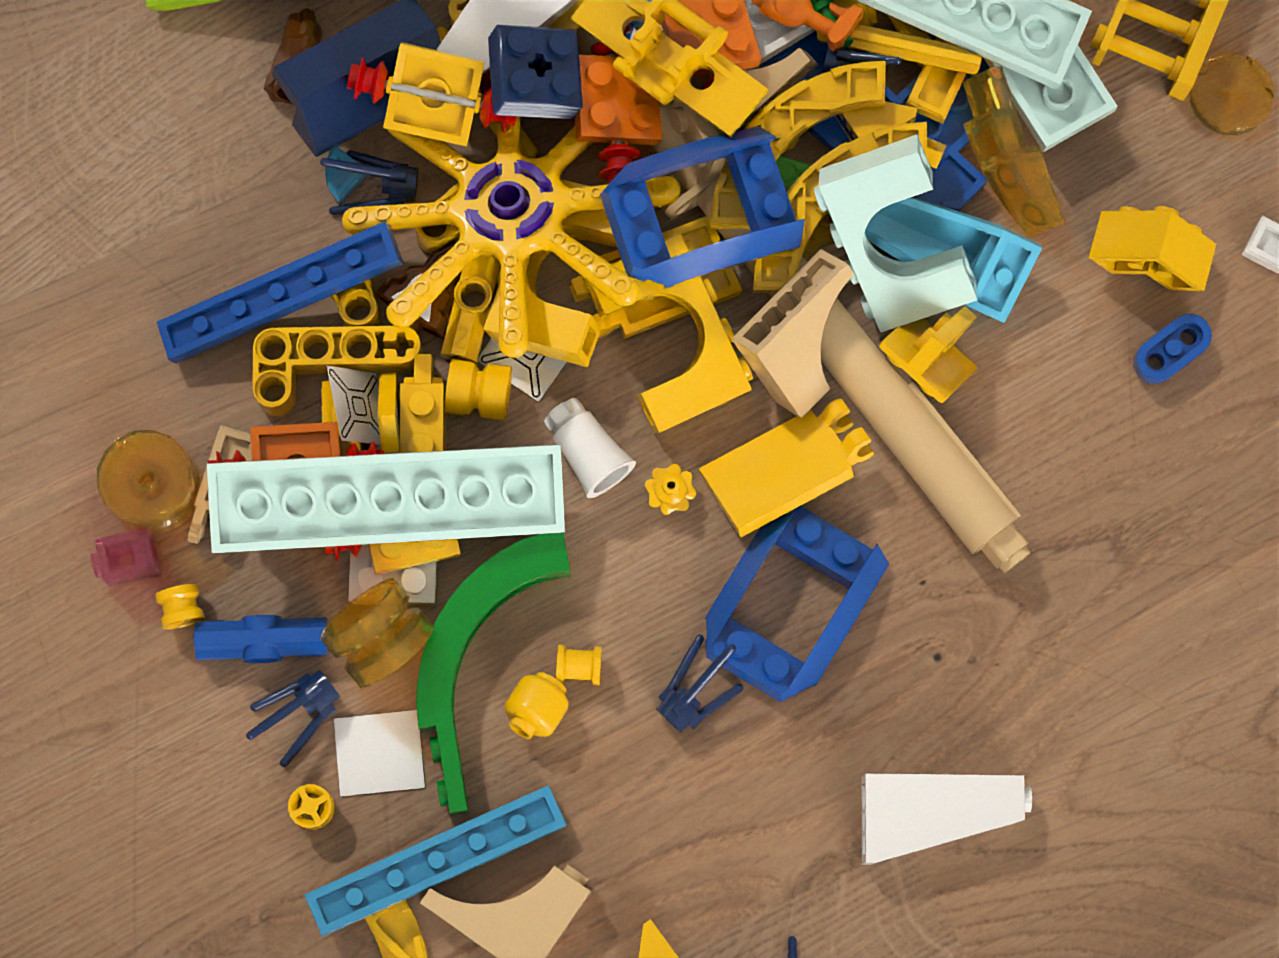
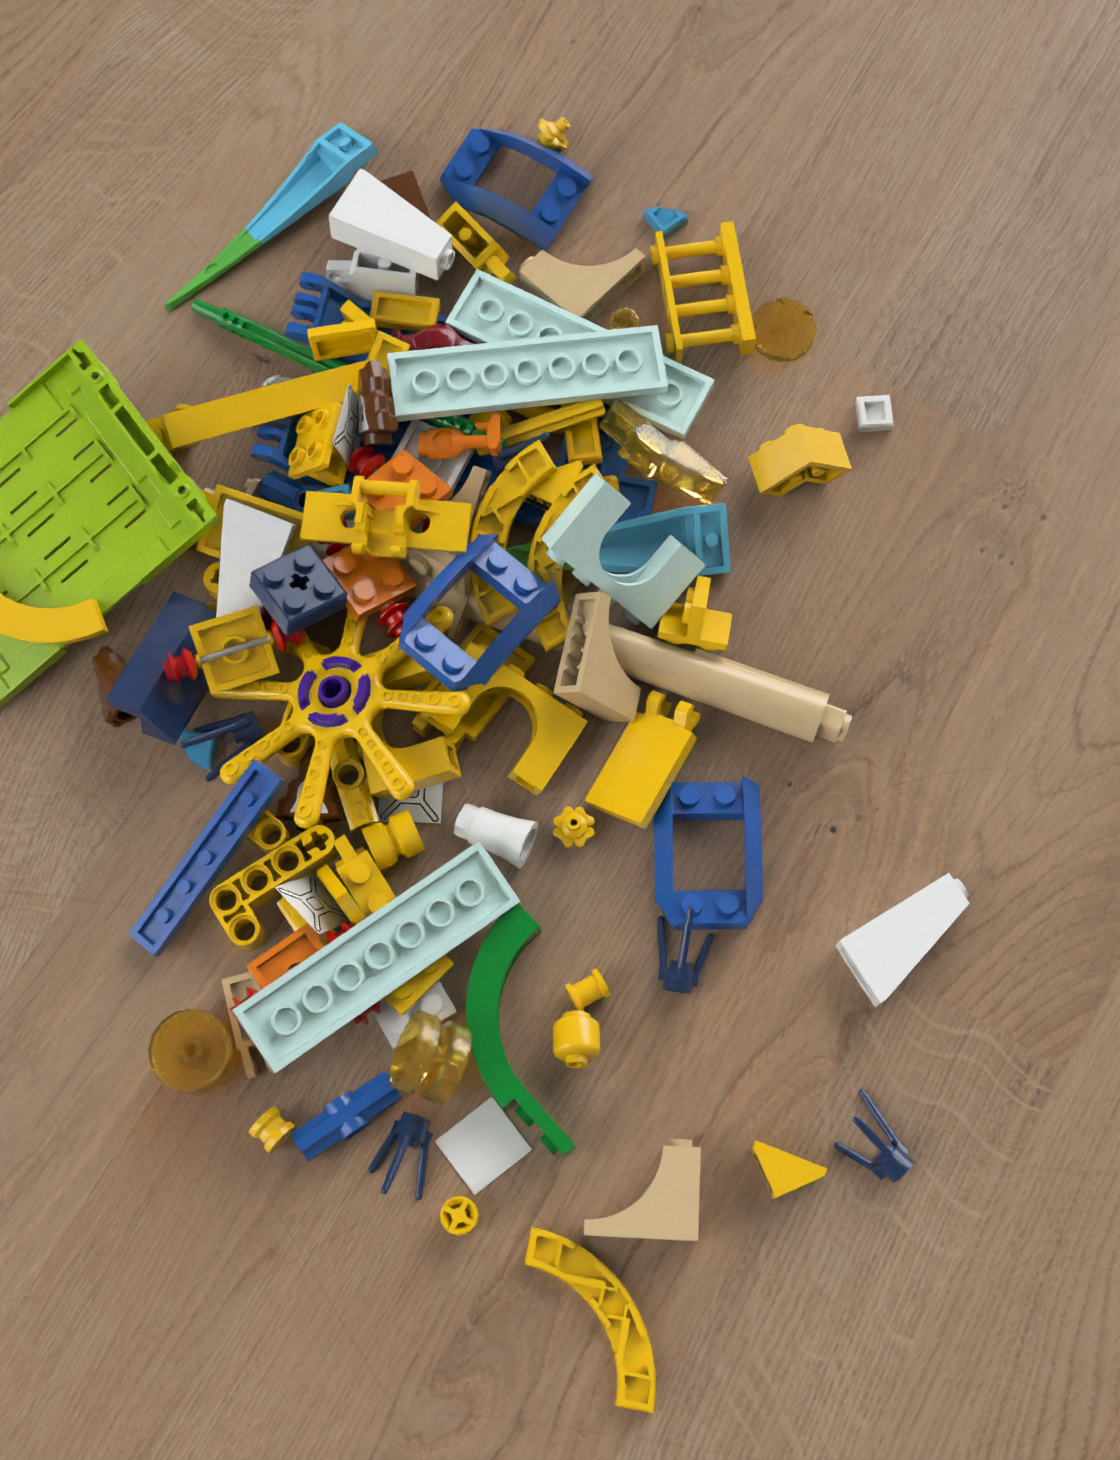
camera: 25 degrees left, 5 degrees down
clear pink brick [91,527,162,586] -> none
dark azure plate [304,785,567,937] -> none
blue plate [1133,314,1212,384] -> none

